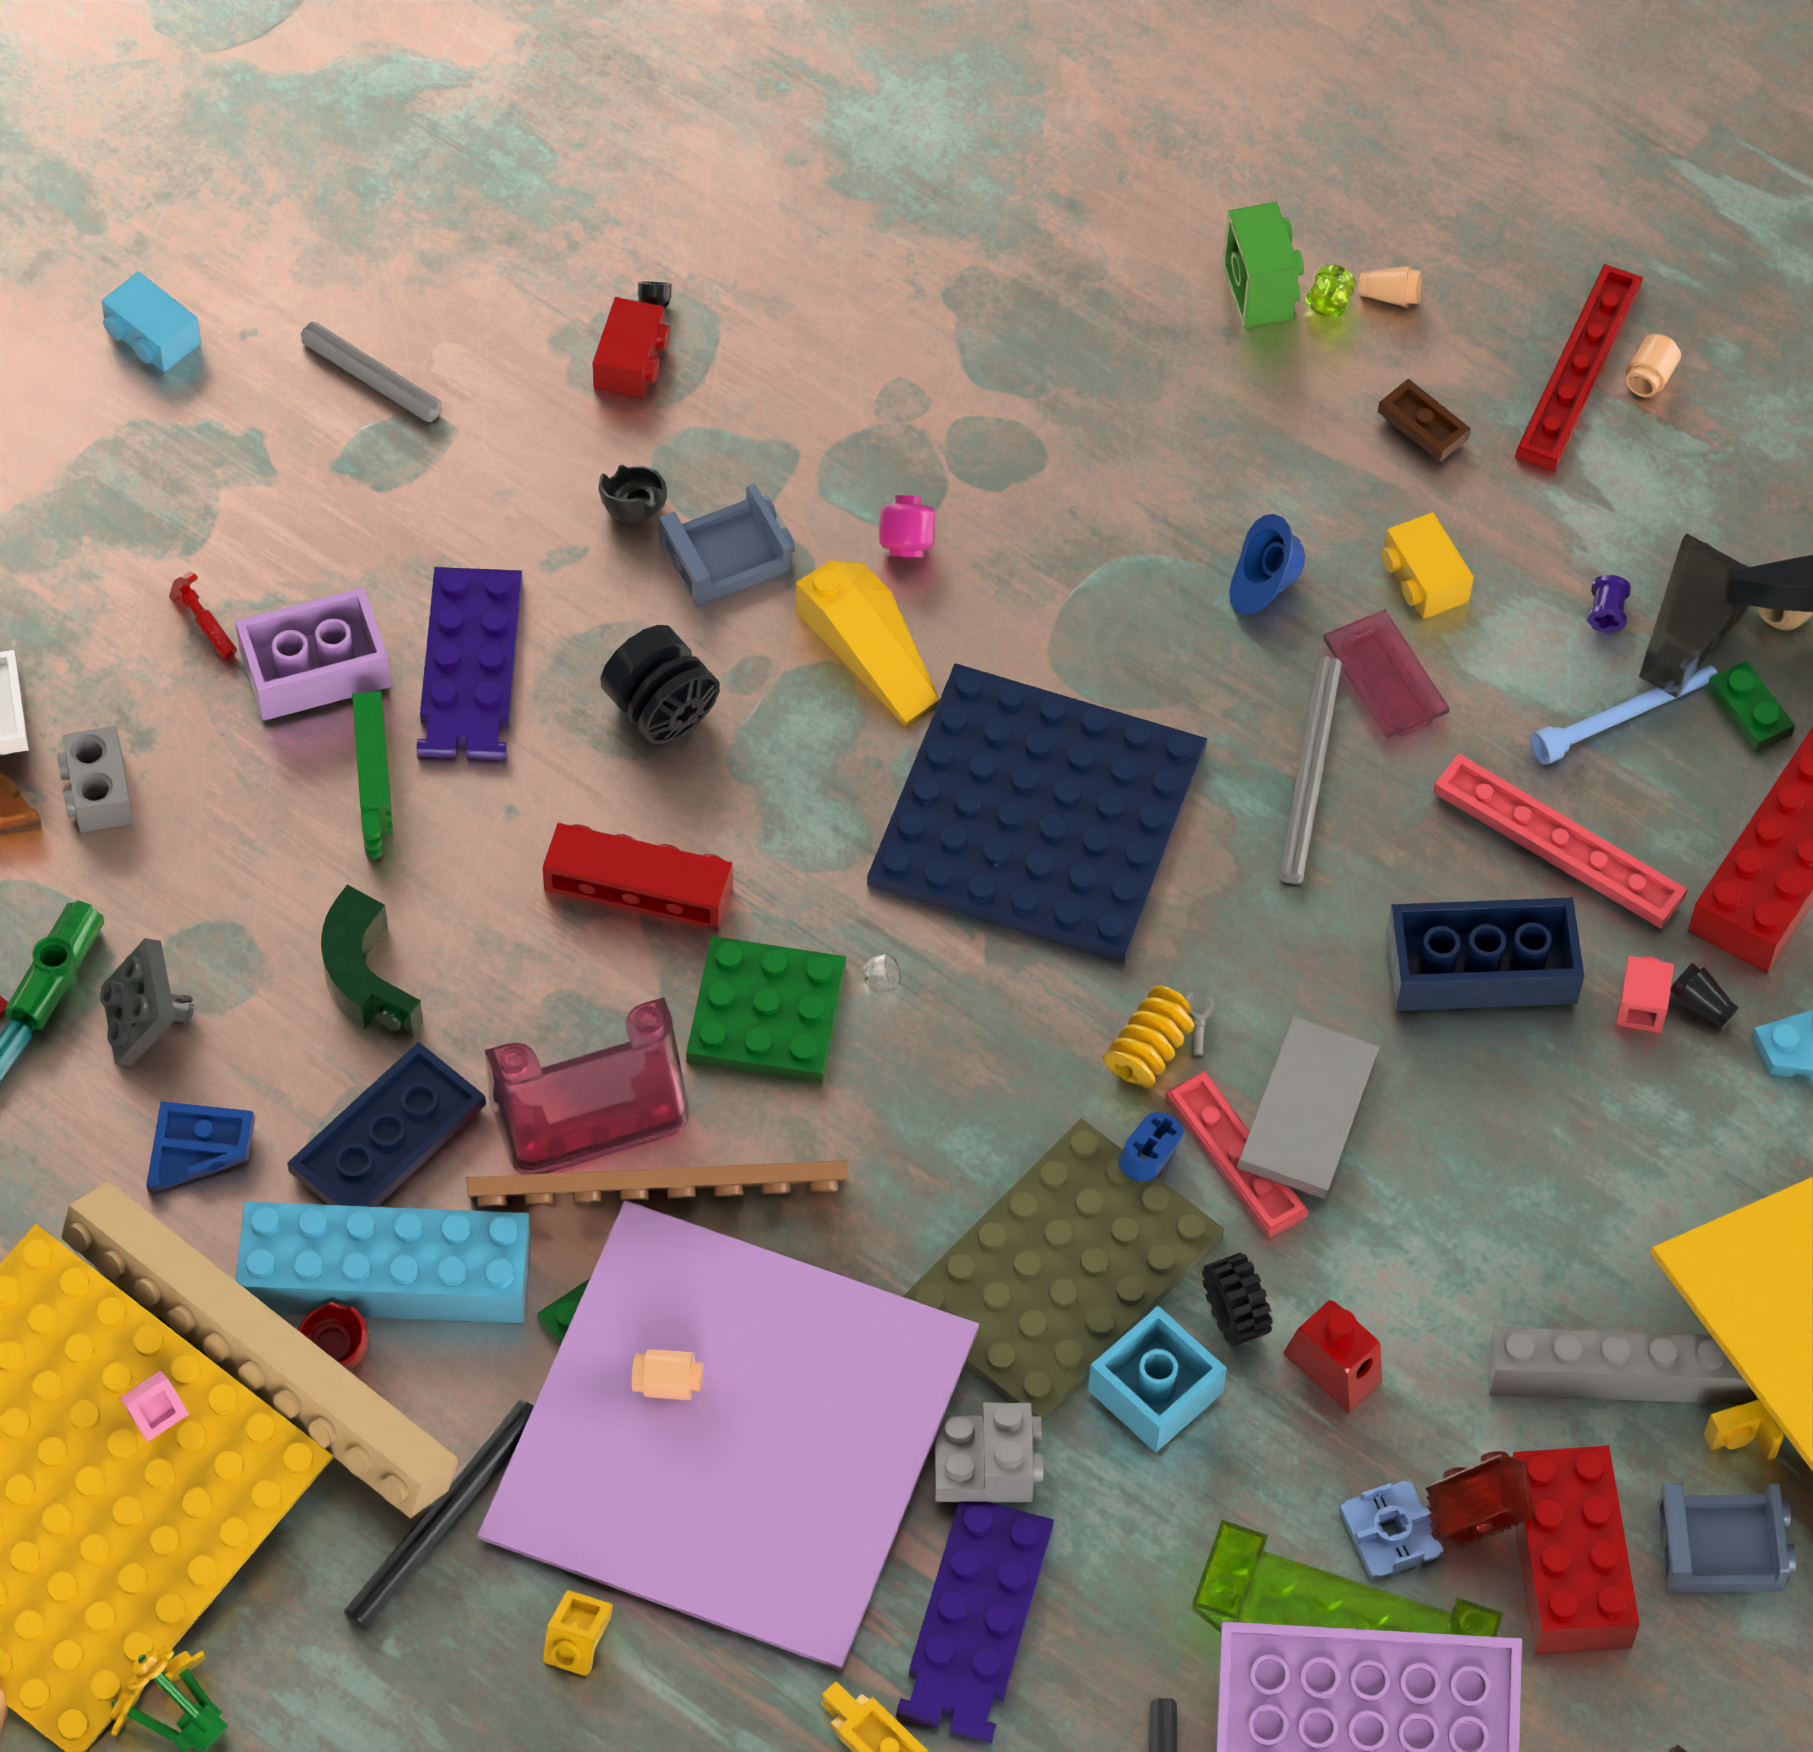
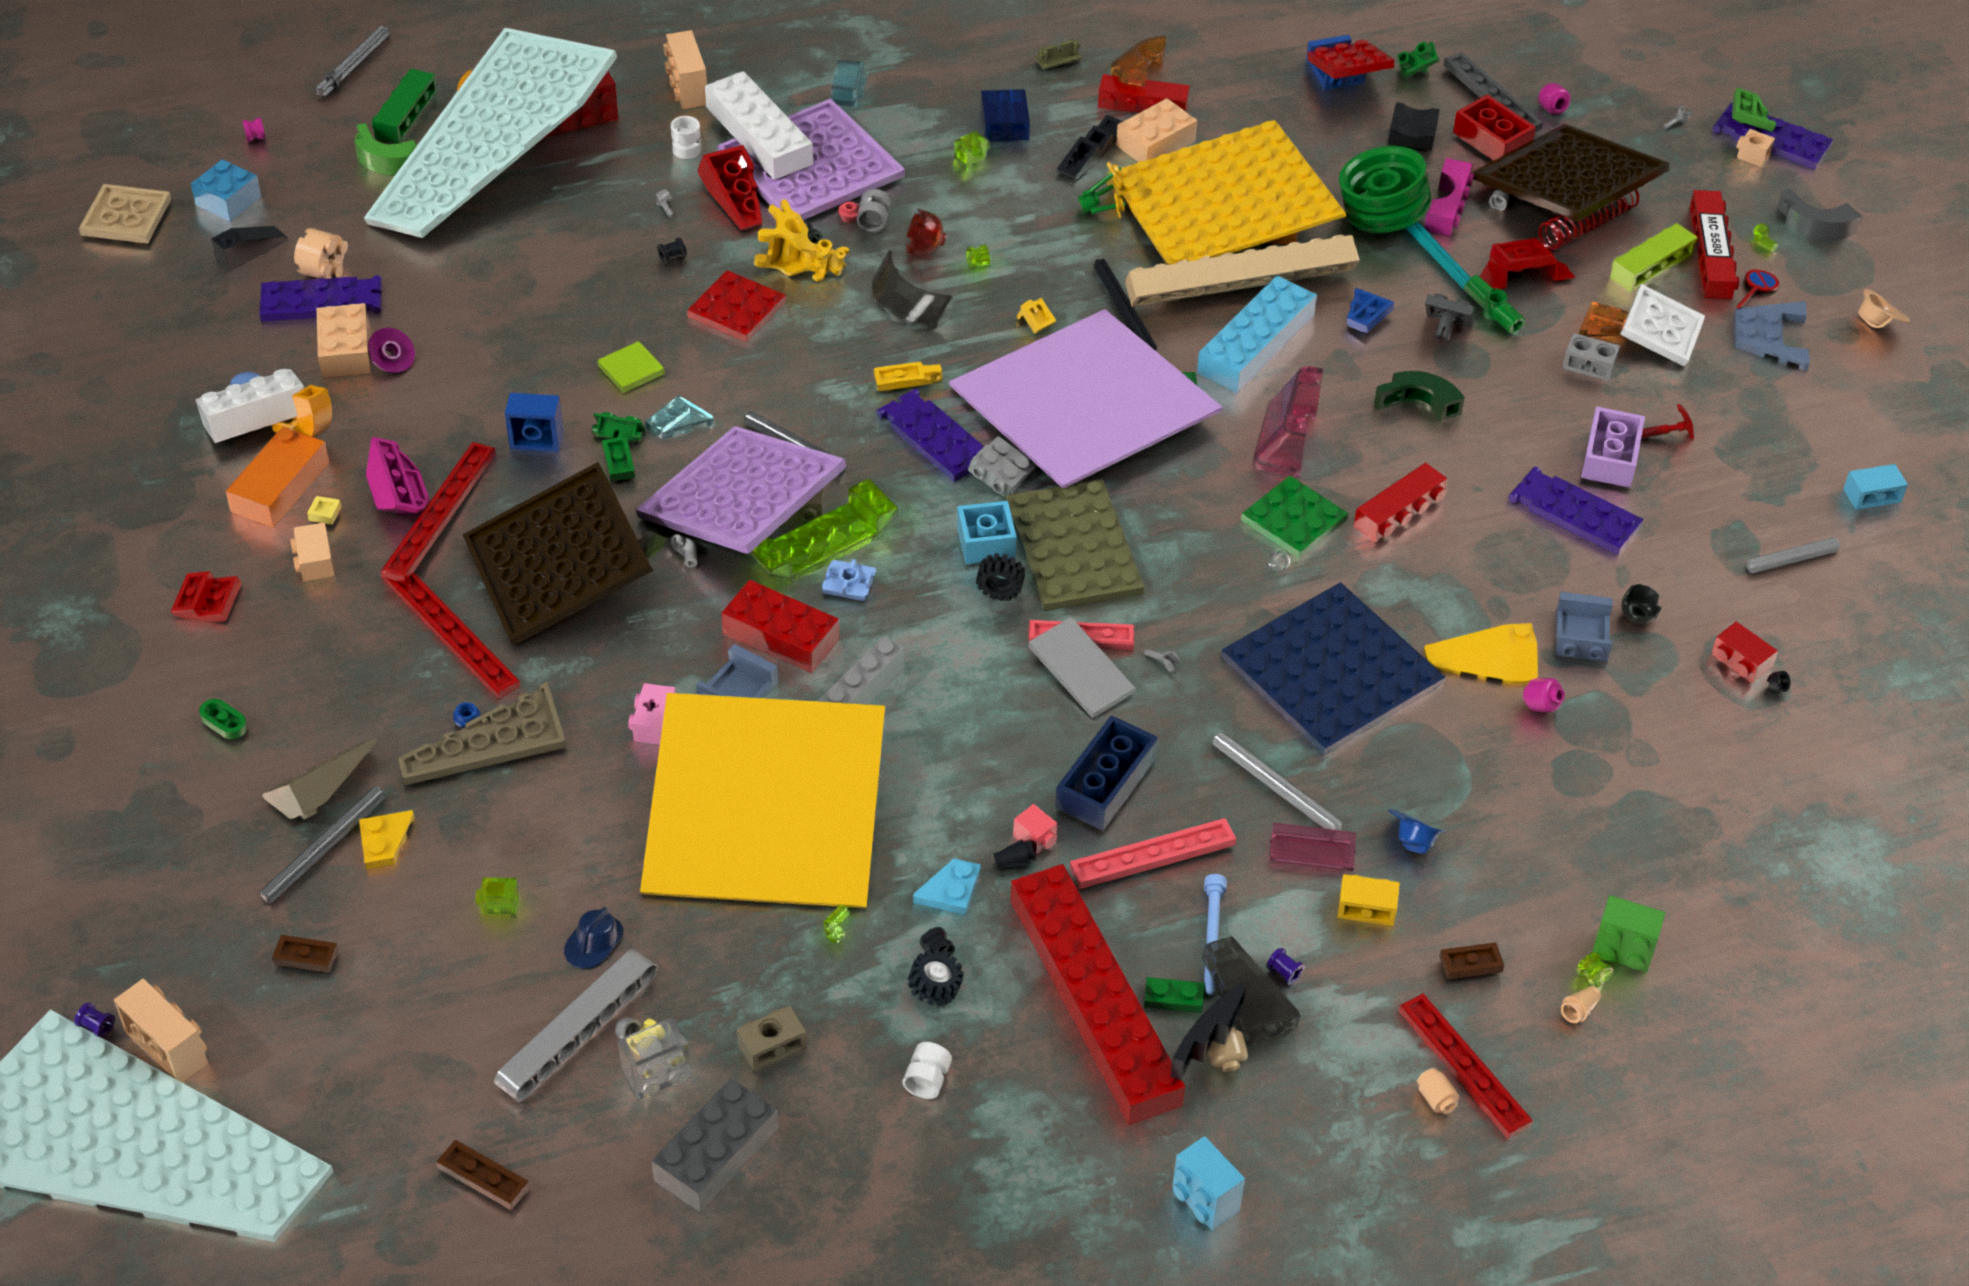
camera: 125 degrees right, 10 degrees down
bright pink plate [120,1371,189,1441] -> none
dark blue plate [287,1042,486,1207] -> none
red hair [297,1302,369,1371] -> none
green hinge [352,691,393,859] -> none
medium nougat plate [466,1160,848,1207] -> none
black wheel [600,625,720,744] -> none
light nougat brick [632,1349,703,1400] -> none
yellow piece [1102,986,1194,1088] -> none
blue beam [1118,1112,1184,1182] -> none
red torso [1283,1300,1382,1413] -> none
clear red brick [1425,1451,1534,1548] -> none

